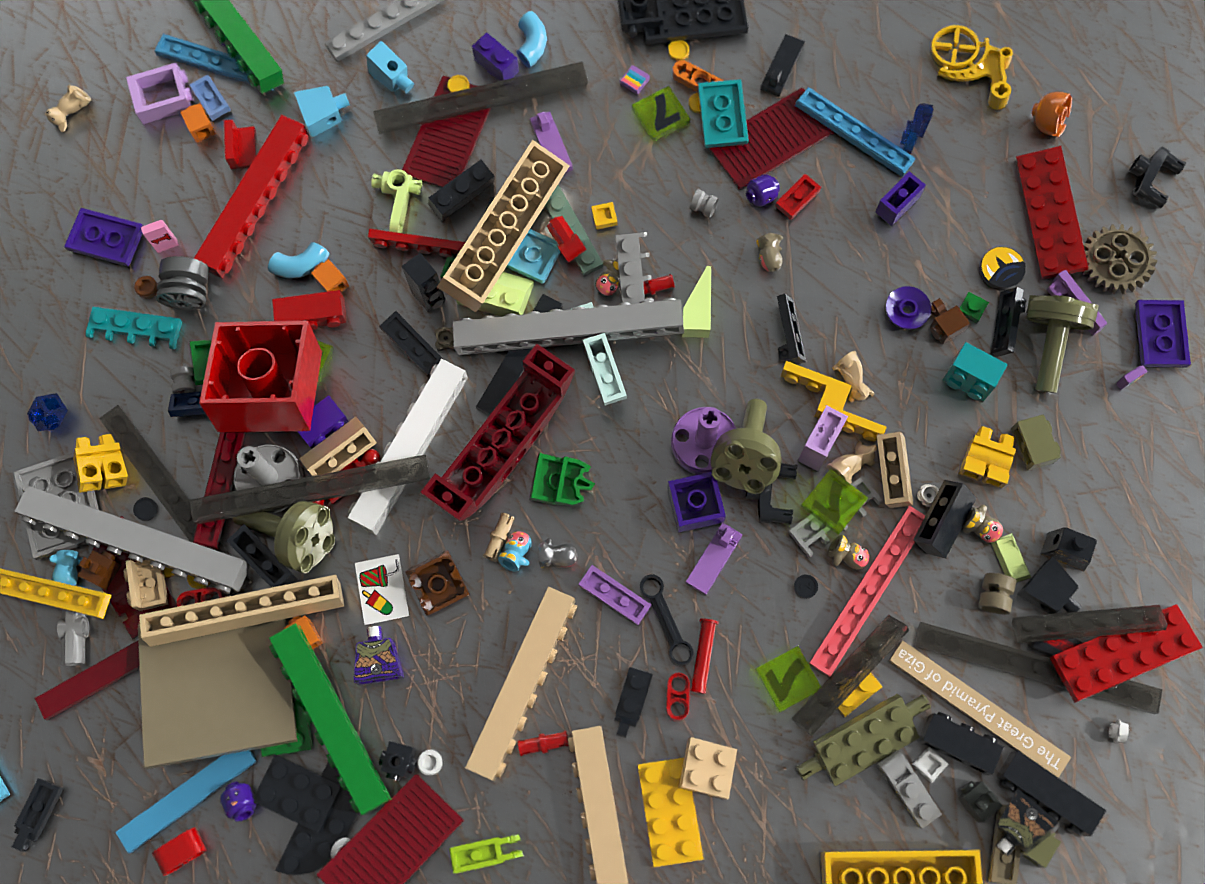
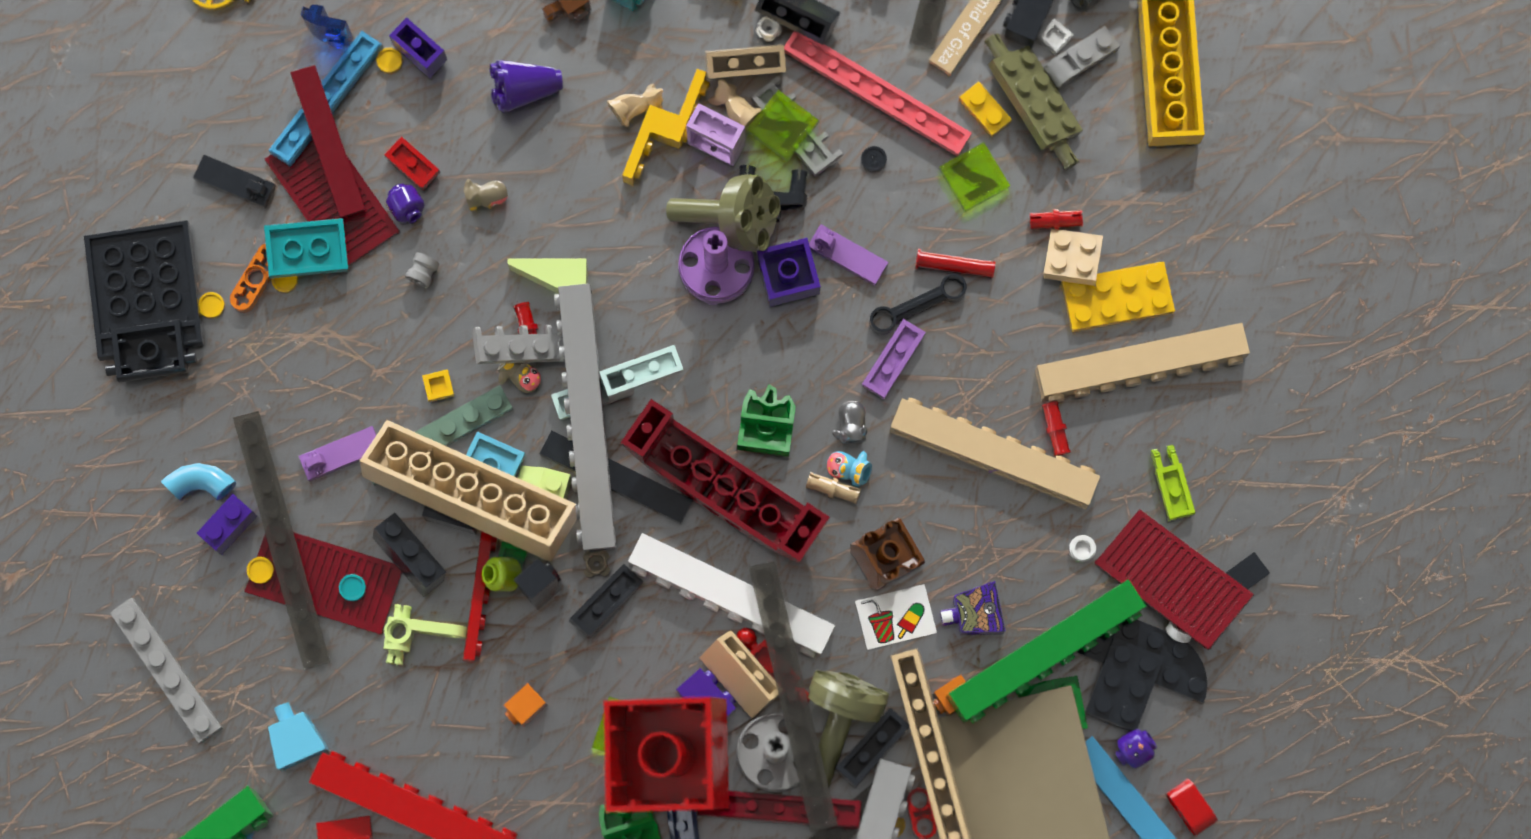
camera: 95 degrees left, 5 degrees up
medium azure cylinder [268,242,330,279] -> none
red brick [272,290,347,330] -> none
medium azure torso [366,41,414,93] -> none
black brick [379,741,417,781] -> none
red piece [546,216,587,262] -> none
black hinge [615,667,653,738] -> none
tile [620,65,650,95] -> none
clear neon green tile [632,86,691,142] -> none
red beam [666,673,690,722] -> none
black hinge [777,293,807,364] -> none
clear smoke plate [792,615,909,735] -> none
dark tan animal [828,535,869,570] -> none
dark purple dish [885,286,931,329] -> none
none -> dark red tile [290,65,365,219]
none -> teal piece [339,574,366,601]
none -> yellow piece [376,48,403,74]
none -> lime head [482,557,522,592]
none -> dark purple cone [489,60,563,112]
none -> red pin [1030,209,1083,230]

